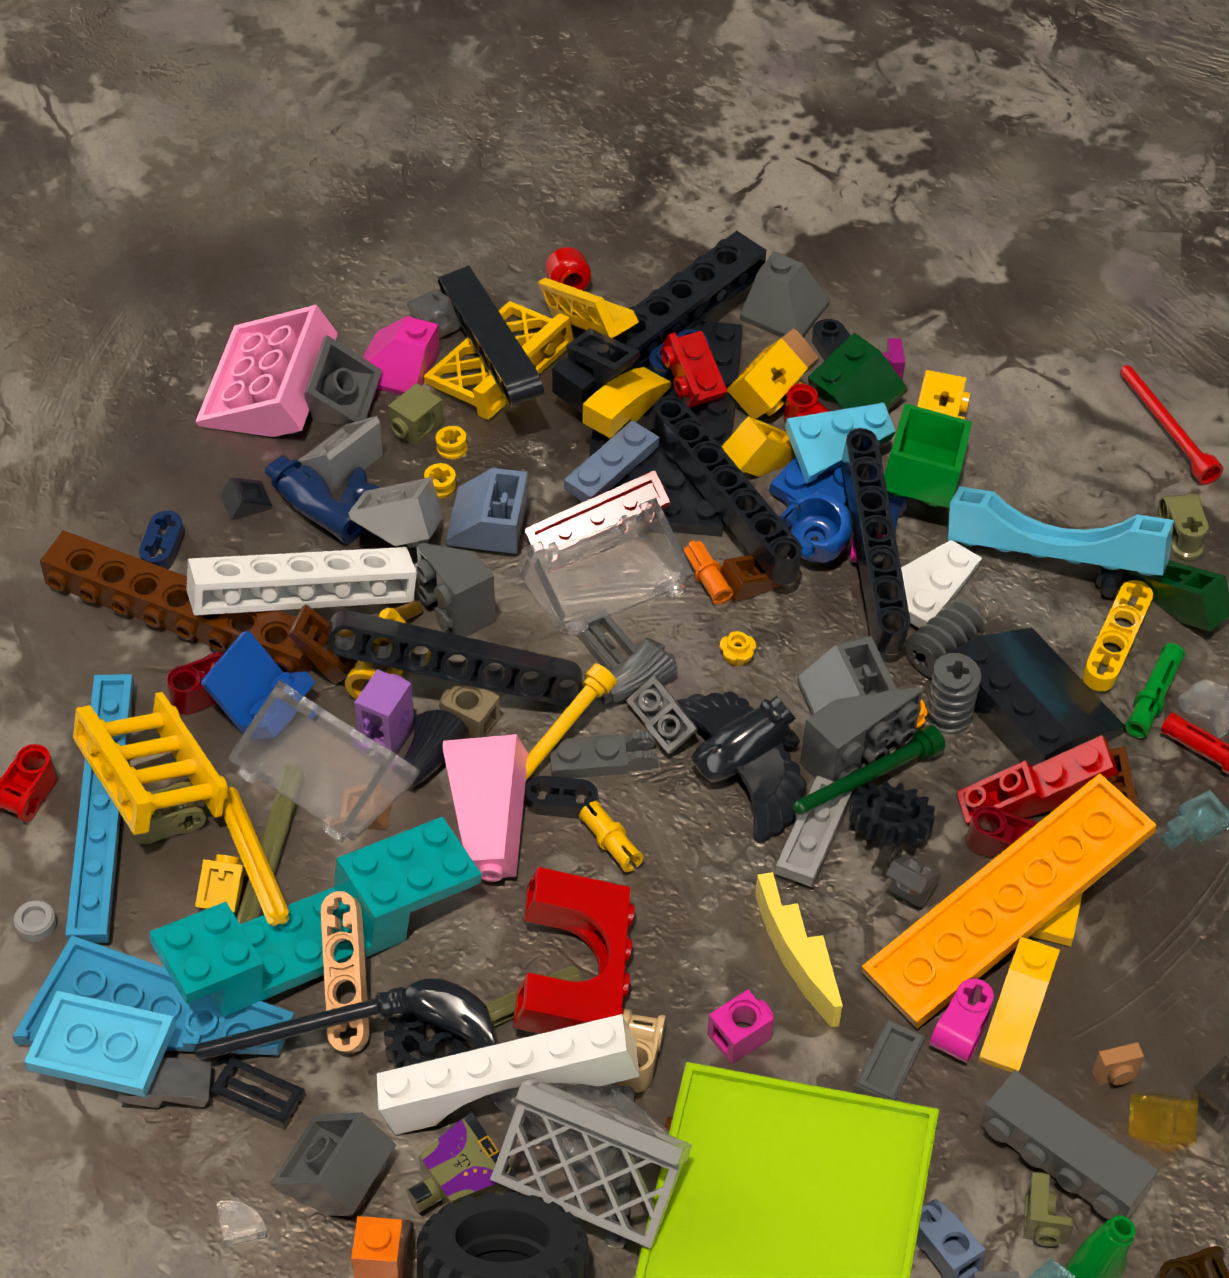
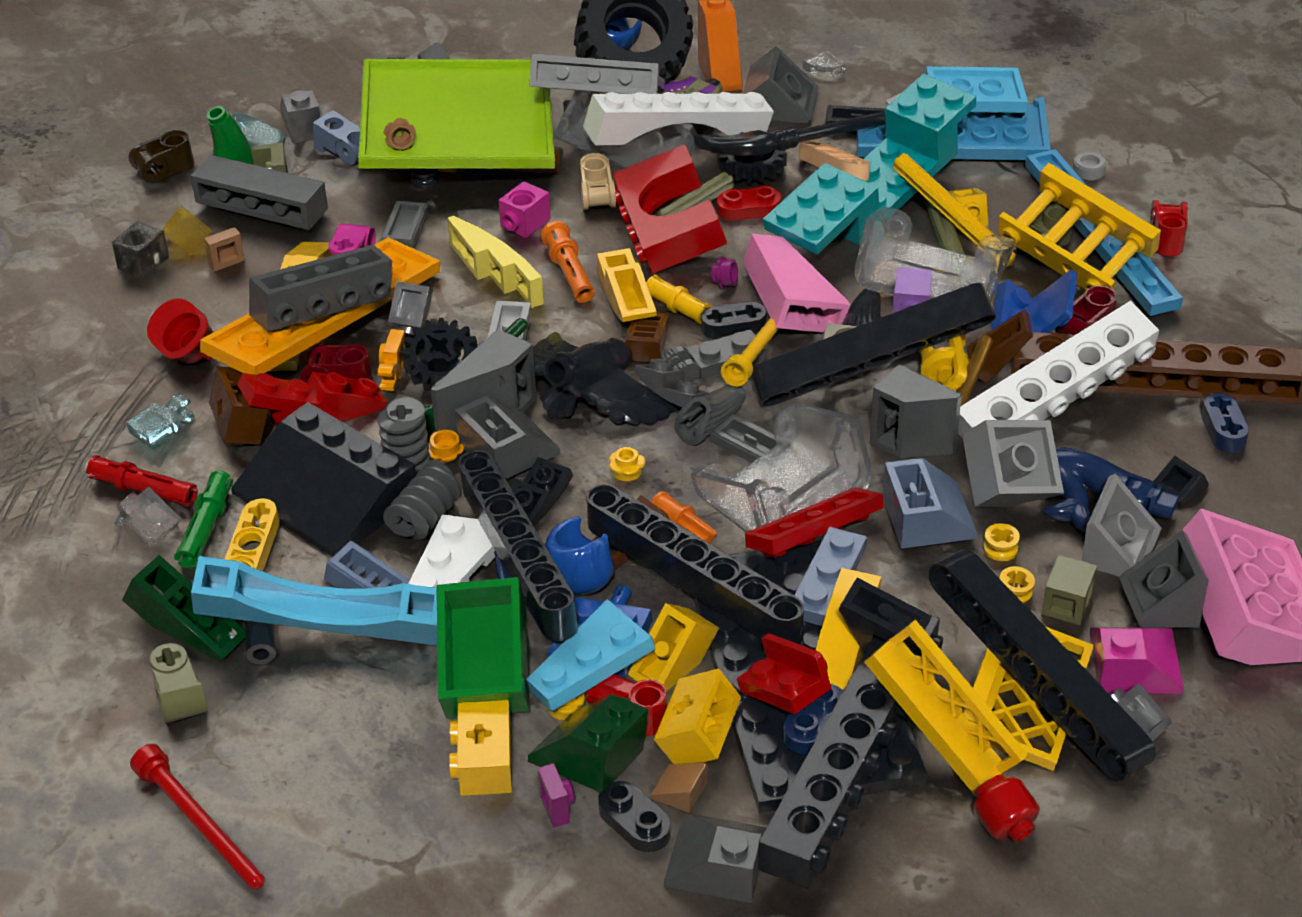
camera: 165 degrees right, 10 degrees down
none -> red piece [147,298,213,364]
none -> dark grey brick [249,244,392,332]
none -> sand blue slope [324,541,410,589]
none -> light orange plate [377,329,406,391]
none -> medium nougat plate [384,118,416,150]
none -> black slope [511,457,573,526]
none -> orange pin [540,221,595,303]
none -> yellow slope [597,248,657,322]
none -> reddish brown slope [625,313,669,363]
none -> magenta plate [711,256,739,290]
none -> red plate [717,186,781,220]

